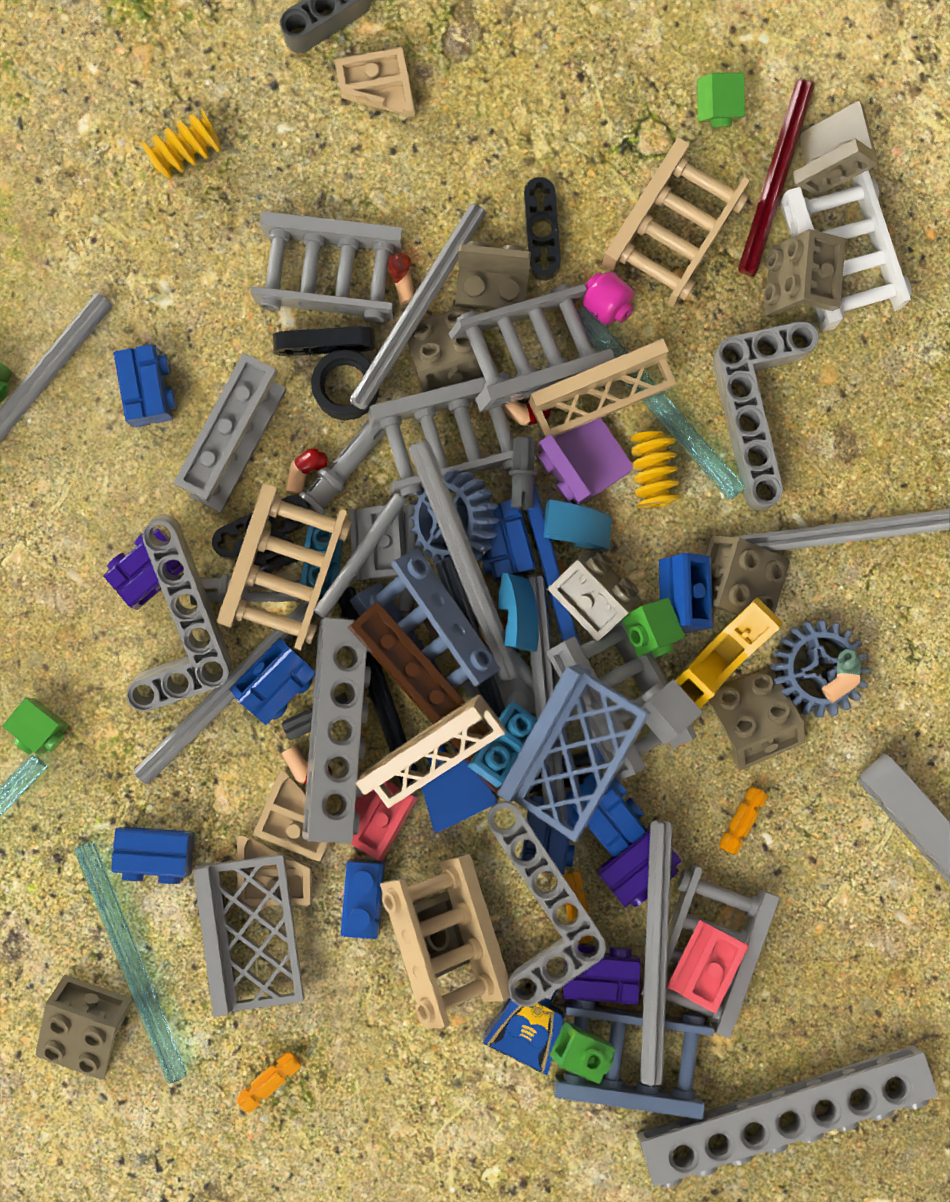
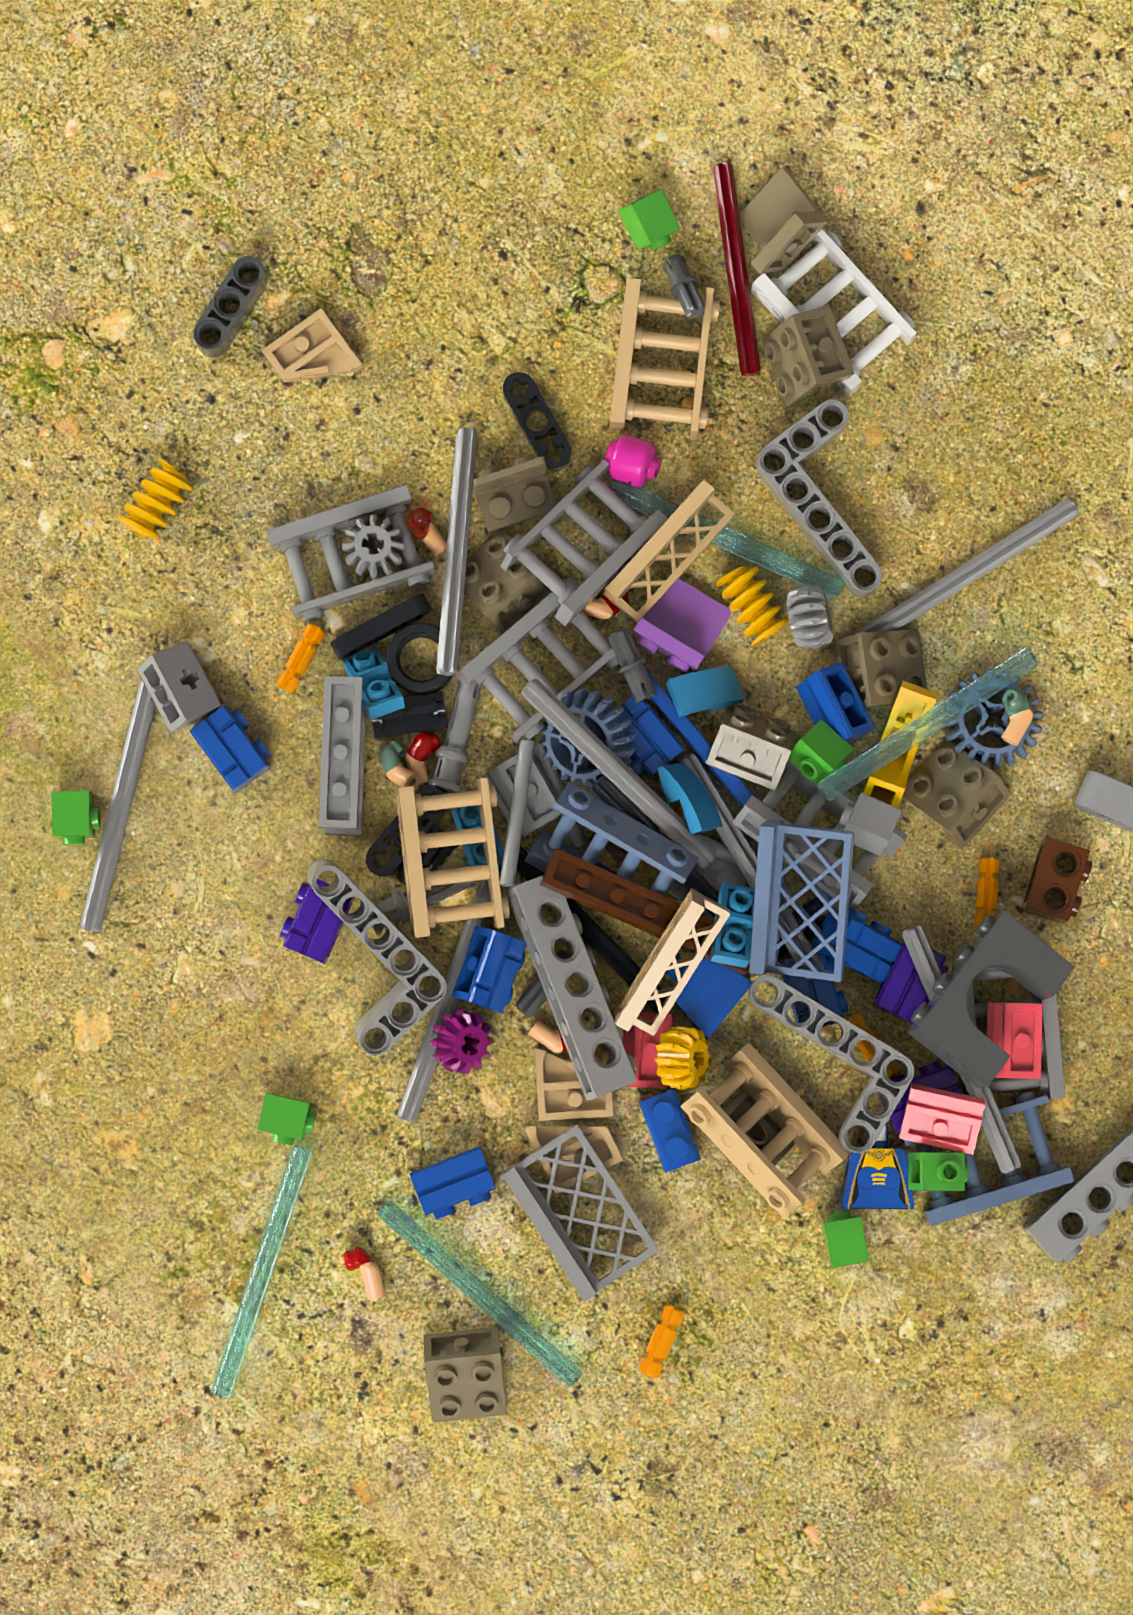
camera: 30 degrees left, 0 degrees up
none -> light grey brick [137,641,222,733]
none -> light orange axle [277,623,325,693]
none -> light grey gear [342,514,405,579]
none -> dark azure slope [342,648,405,720]
none -> arm [343,1247,386,1300]
none -> black hinge [371,691,448,739]
none -> arm [379,740,420,789]
none -> magenta gear [429,1009,495,1074]
none -> yellow gear [654,1026,711,1090]
none -> dark grey axle [663,255,706,319]
none -> light grey gear [786,585,833,649]
none -> clear light blue axle [817,648,1038,801]
none -> bright green brick [821,1210,870,1268]
none -> plate [899,1083,986,1155]
none -> dark grey arch [907,911,1075,1089]
none -> reddish brown brick [1021,837,1092,924]

